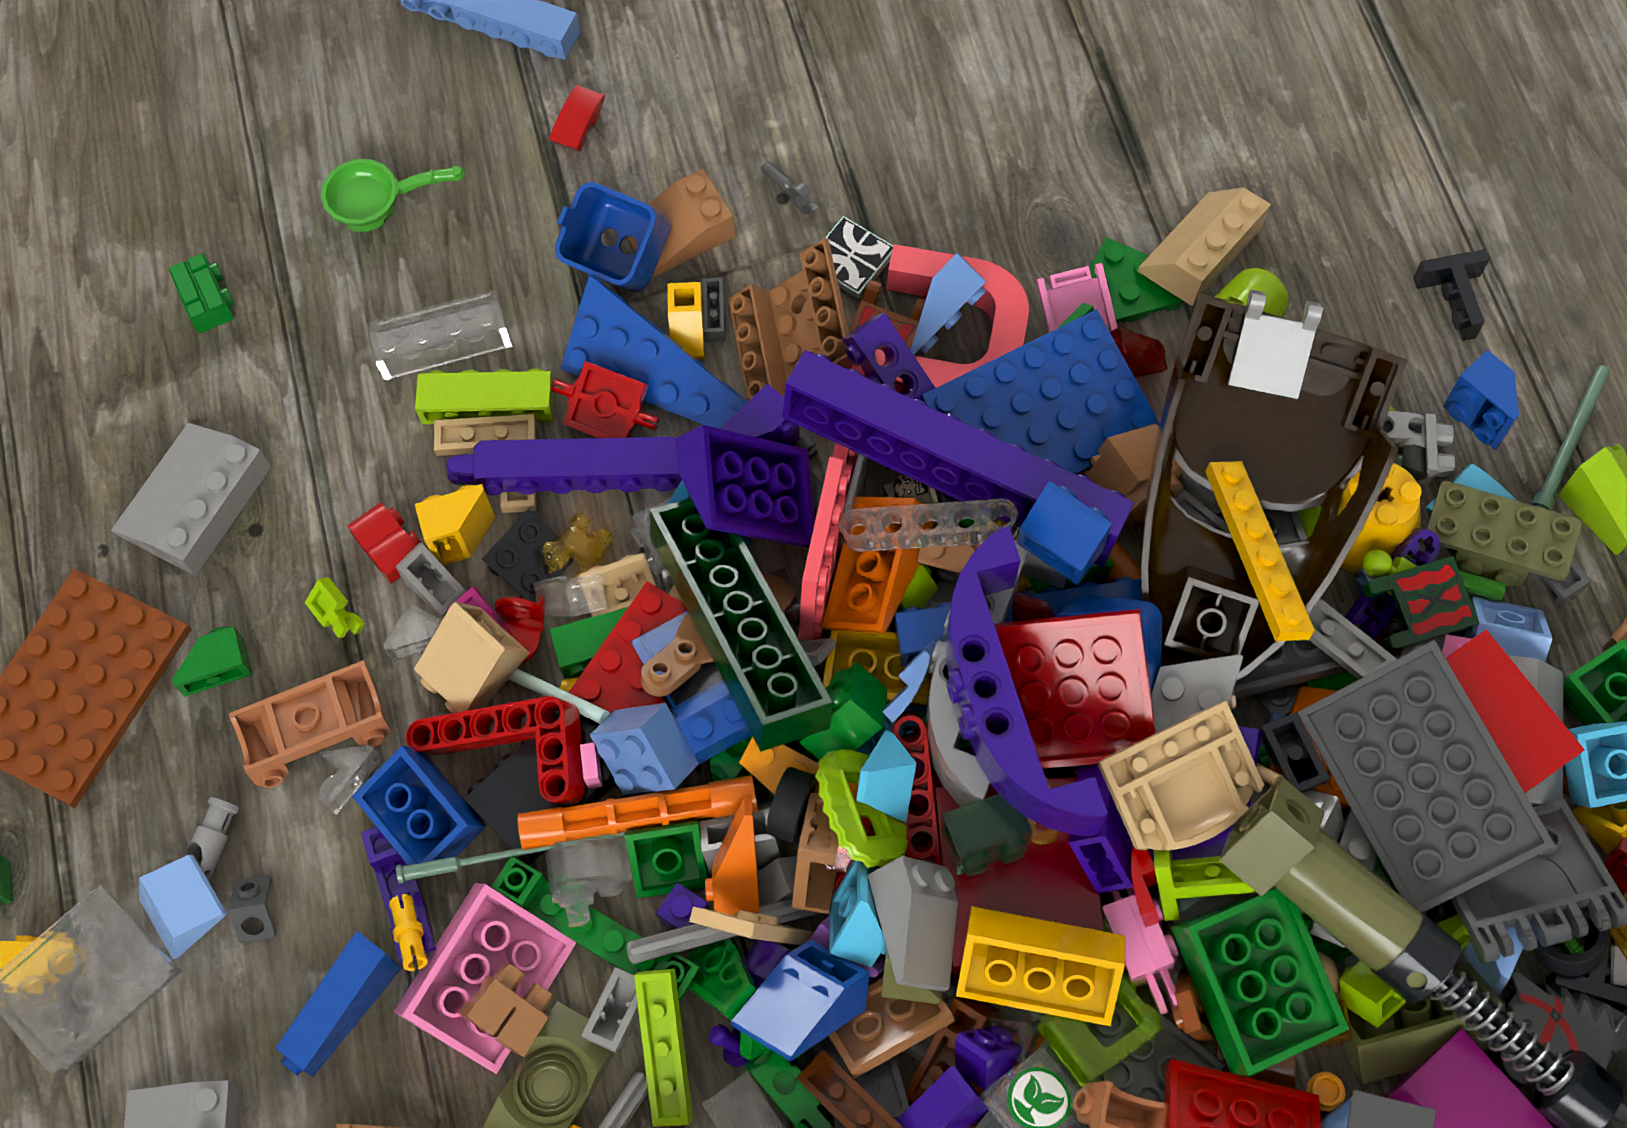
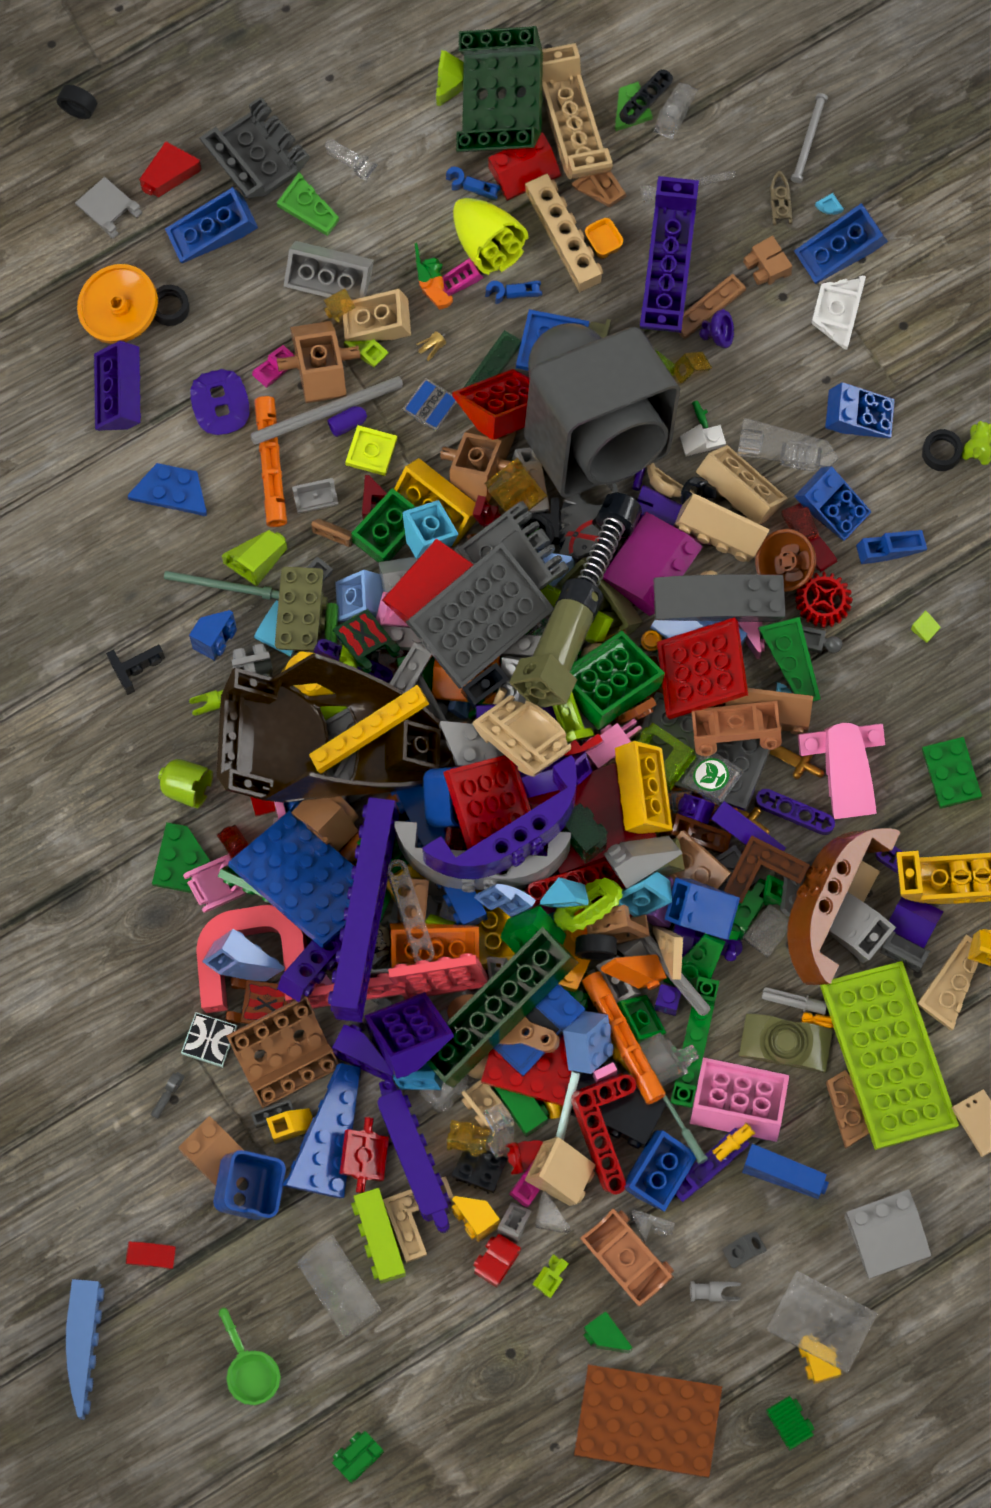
camera: 110 degrees left, 5 degrees up
light grey slope [111,423,271,576] -> none
light blue slope [139,855,227,959] -> none
medium nougat hips [458,963,553,1057] -> none
light grey slope [581,967,639,1053] -> none
lime plate [634,969,693,1127] -> none
blue slope [1016,481,1113,585] -> none
tan slope [1138,187,1271,306] -> none
flag [1228,289,1324,399] -> none

